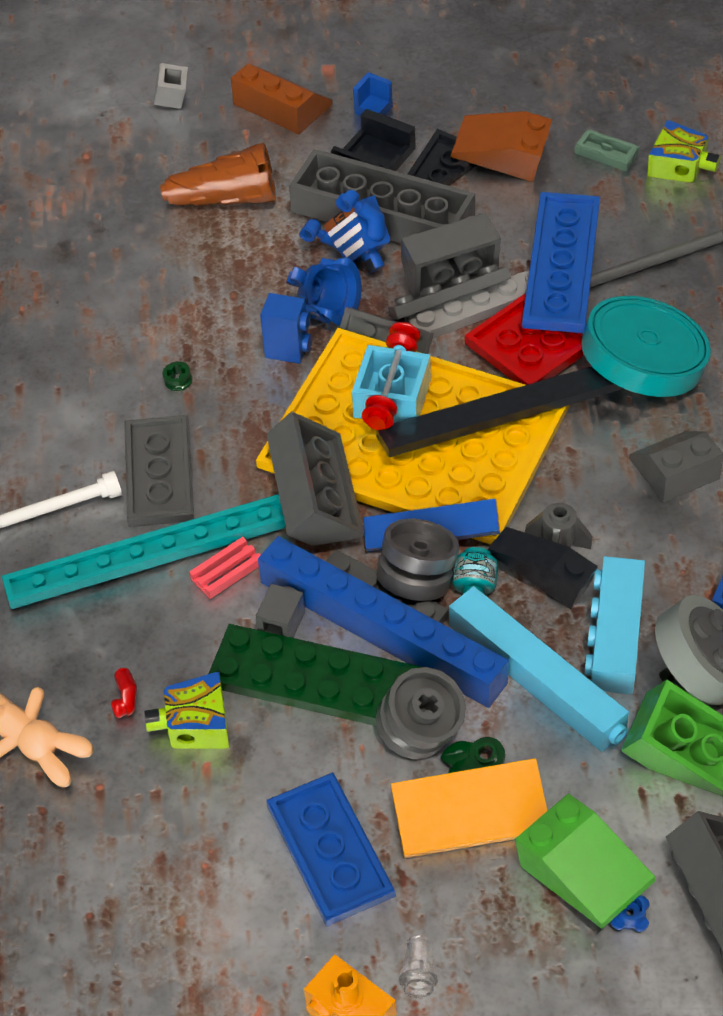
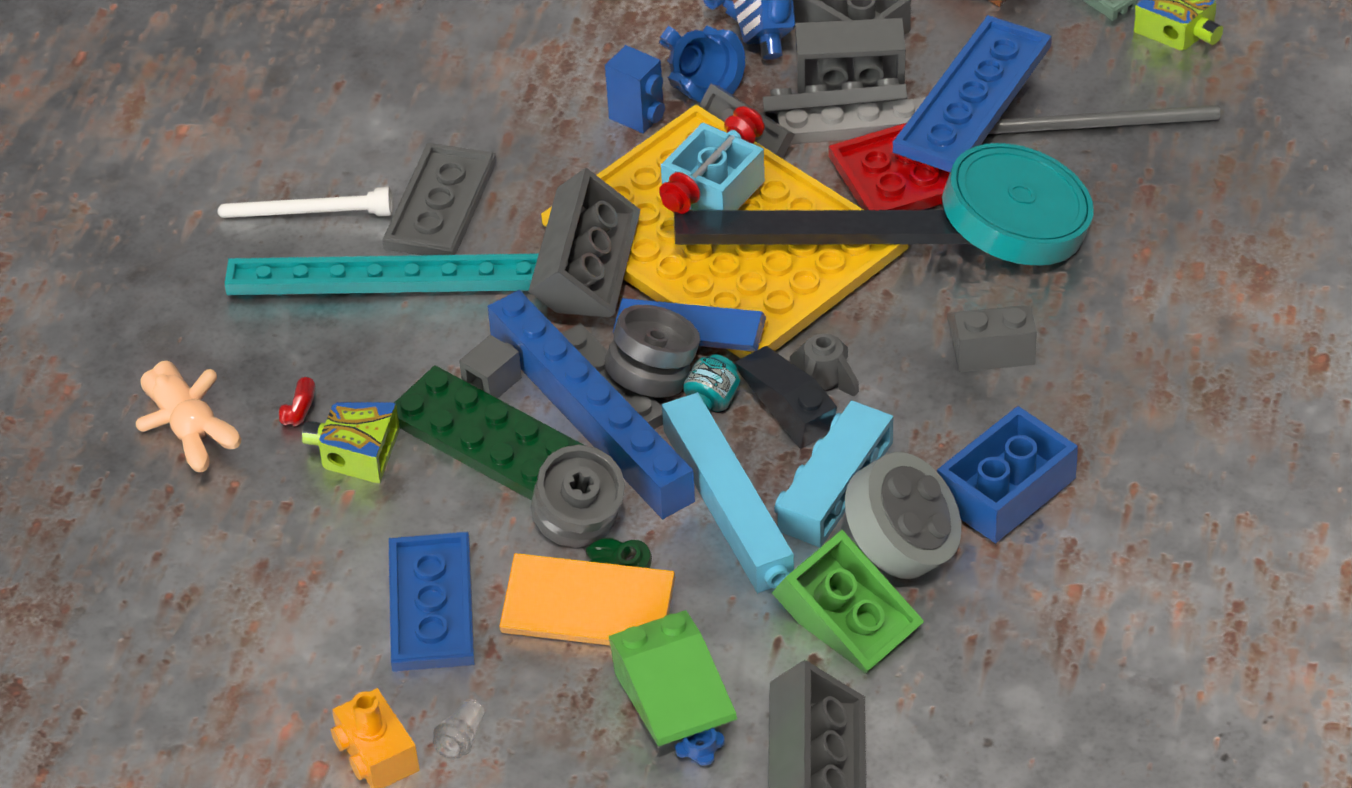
camera: 20 degrees right, 5 degrees down
dark green bush [162,361,193,391] -> none
coral tile [189,537,261,599] -> none

